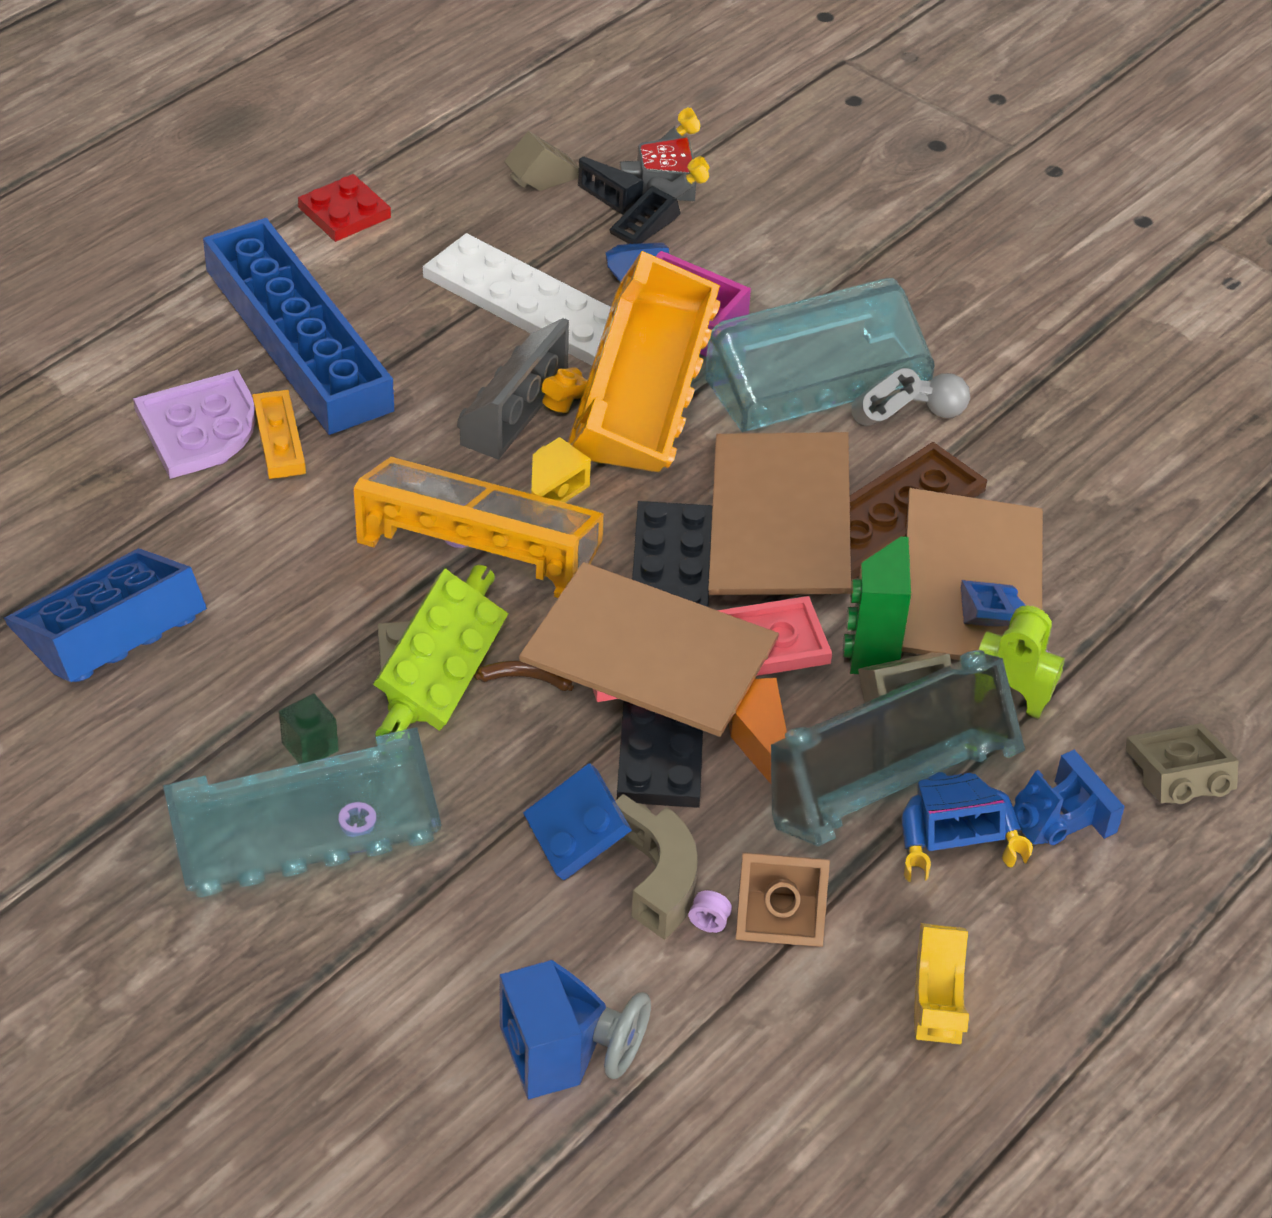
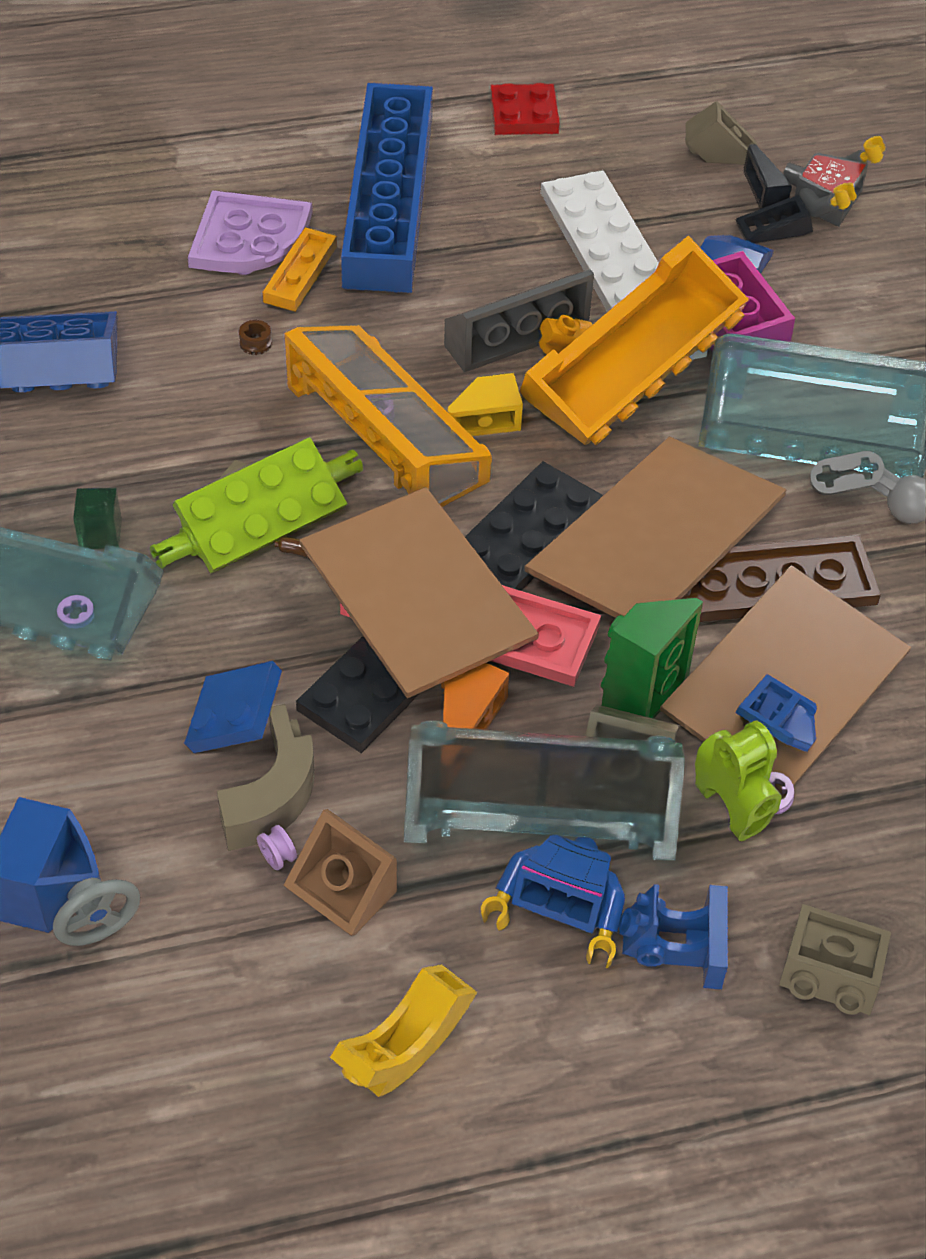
camera: 35 degrees right, 5 degrees up
none -> reddish brown bush [238,320,272,355]

